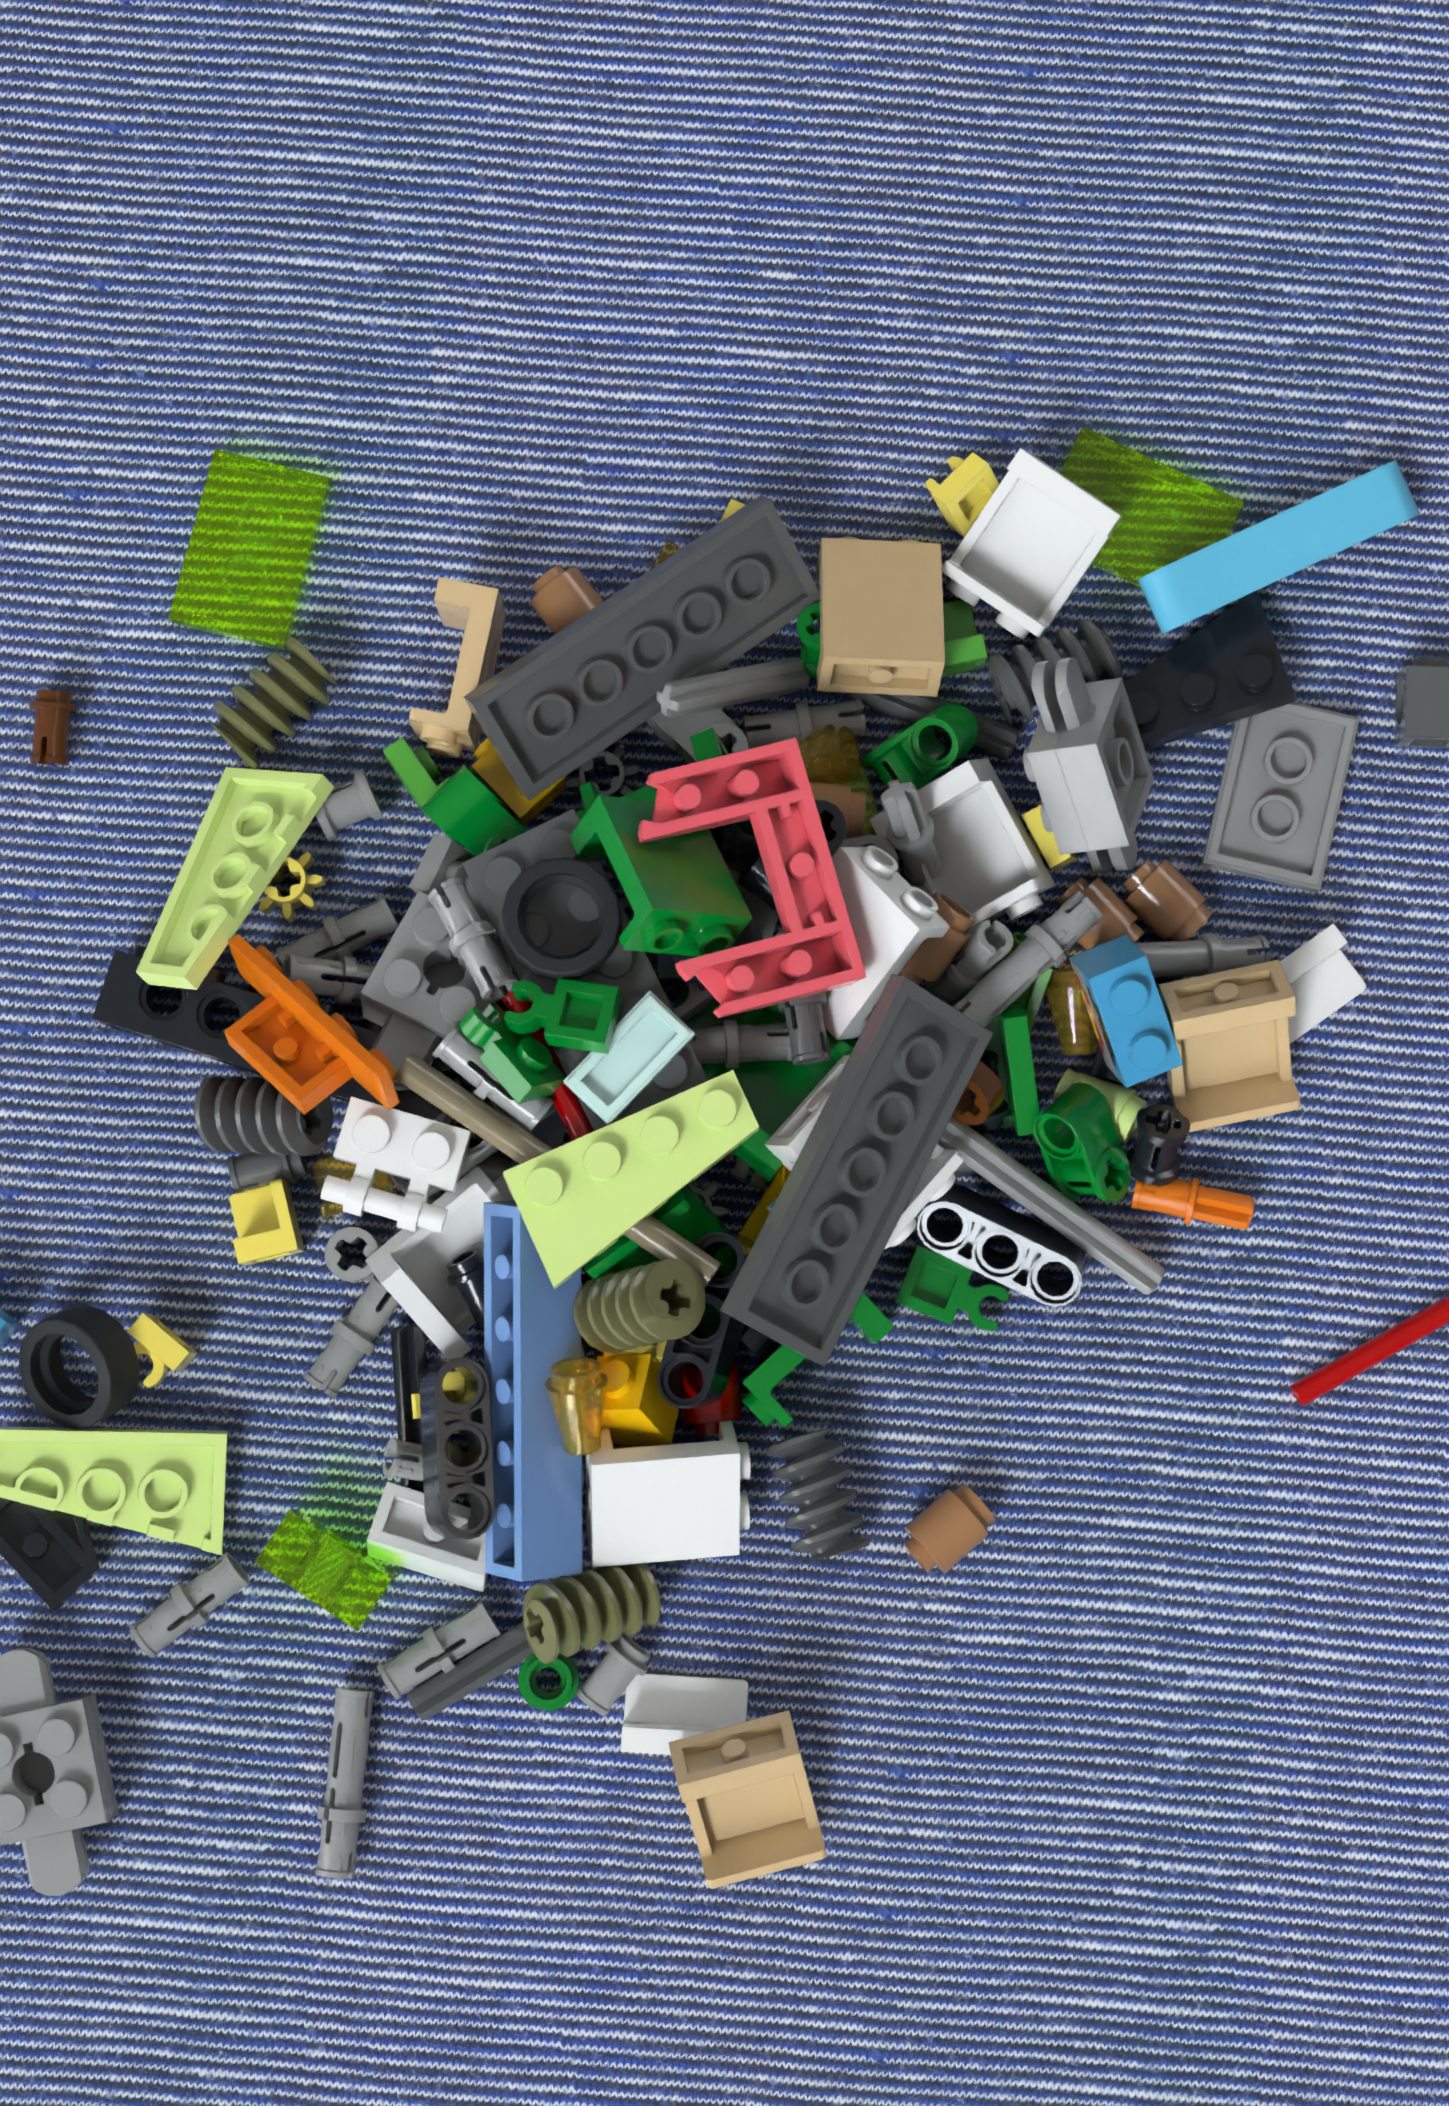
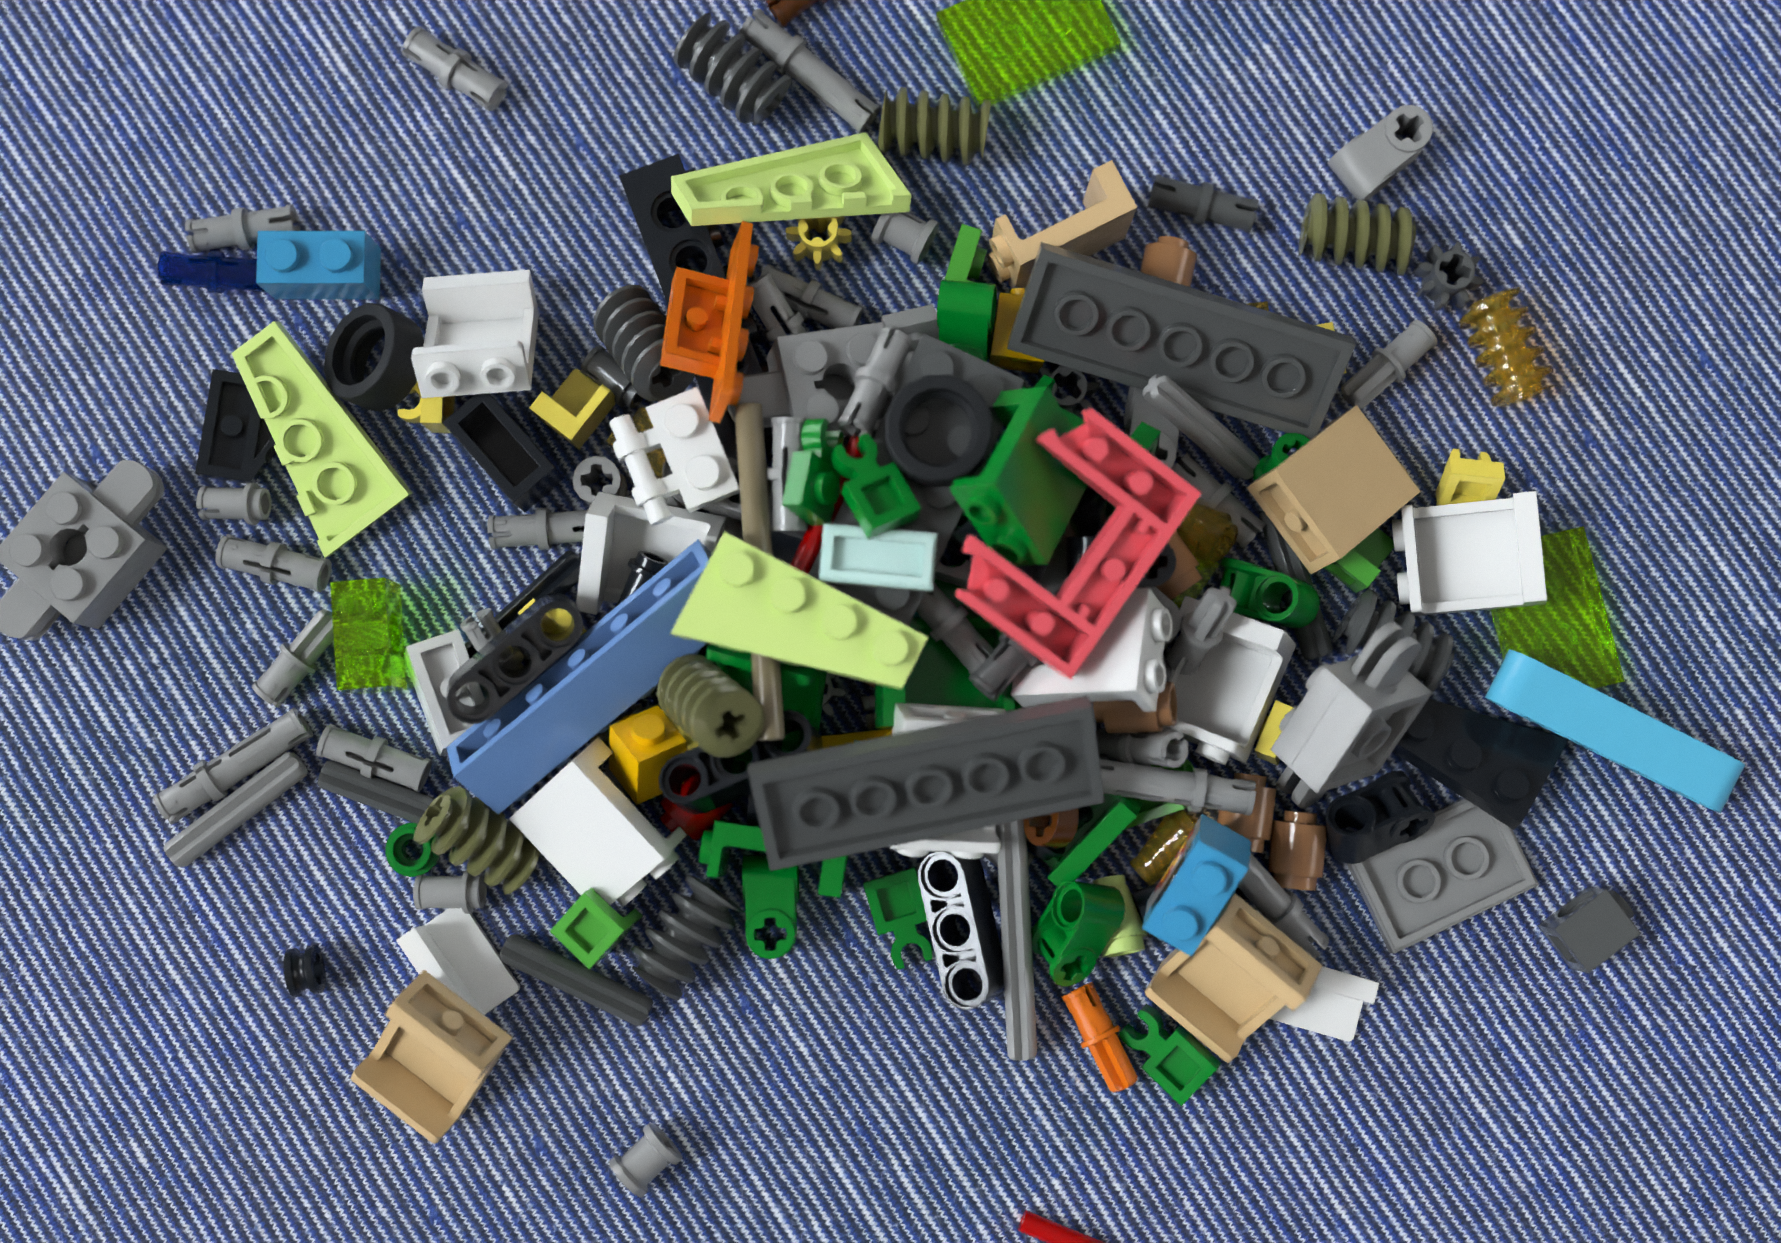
camera: 50 degrees right, 0 degrees up
clear yellow cone [545,1357,608,1455] -> none
medium nougat brick [904,1483,996,1574] -> none
black bush [1127,1104,1190,1186] -> none
none -> light grey axle [164,752,308,867]
none -> light grey pin [196,482,271,525]
none -> light grey axle [252,609,344,708]
none -> black bush [283,945,326,998]
none -> white panel [411,270,539,398]
none -> black brick [442,393,565,512]
none -> dark grey axle [499,934,653,1026]
none -> bright green panel [550,888,643,969]
none -> light grey bush [609,1122,683,1198]
none -> dark grey piece [673,13,792,125]
none -> light grey pin [739,8,881,133]
none -> green piece [742,855,799,959]
none -> green plate [1119,1004,1221,1106]
none -> dark grey pin [1148,174,1259,233]
none -> olive piece [1298,193,1416,276]
none -> black piece [1326,770,1436,864]
none -> light grey piece [1327,105,1433,201]
none -> light grey axle [1341,320,1438,409]
none -> dark grey gear [1412,242,1484,311]
none -> clear yellow piece [1459,286,1558,407]

